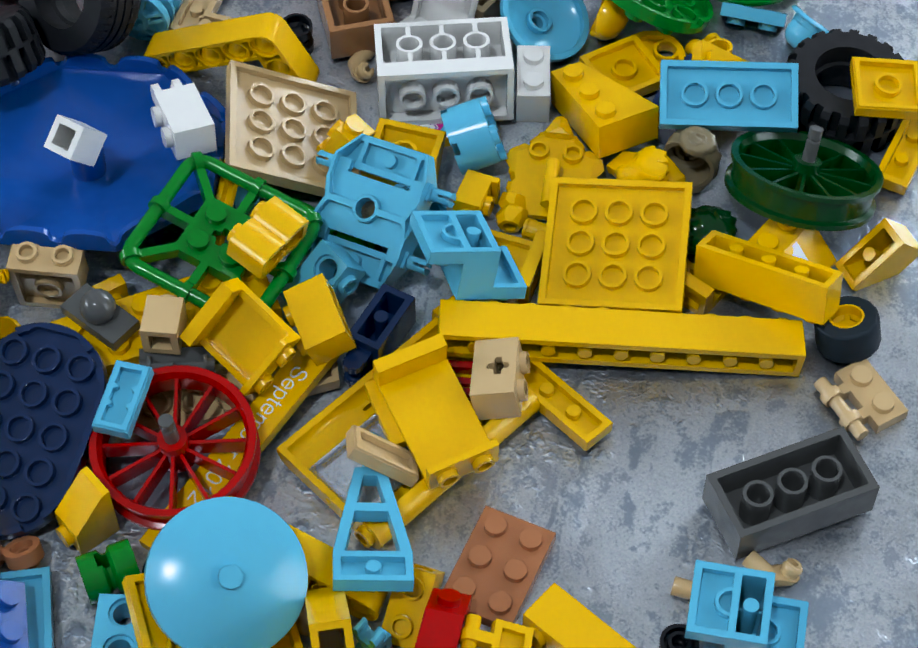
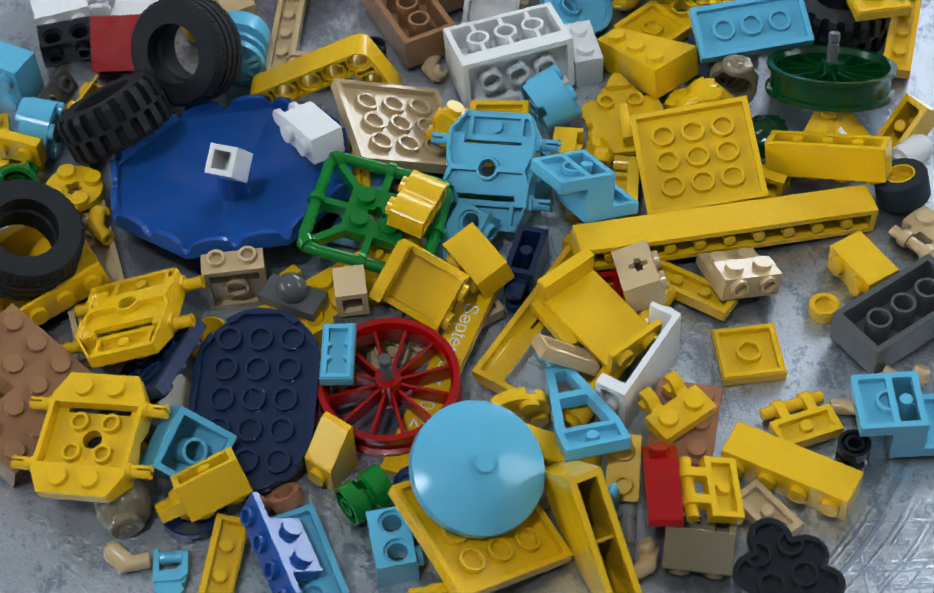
camera: 10 degrees left, 5 degrees down
none -> yellow plate [490,387,550,428]
none -> white panel [595,301,681,430]
none -> yellow plate [637,370,717,444]
none -> tan plate [696,248,783,301]
none -> yellow tile [711,323,787,387]
none -> yellow plate [759,390,844,448]
none -> yellow tile [808,292,840,324]
none -> yellow brick [827,230,899,297]
none -> white brick [892,134,933,163]

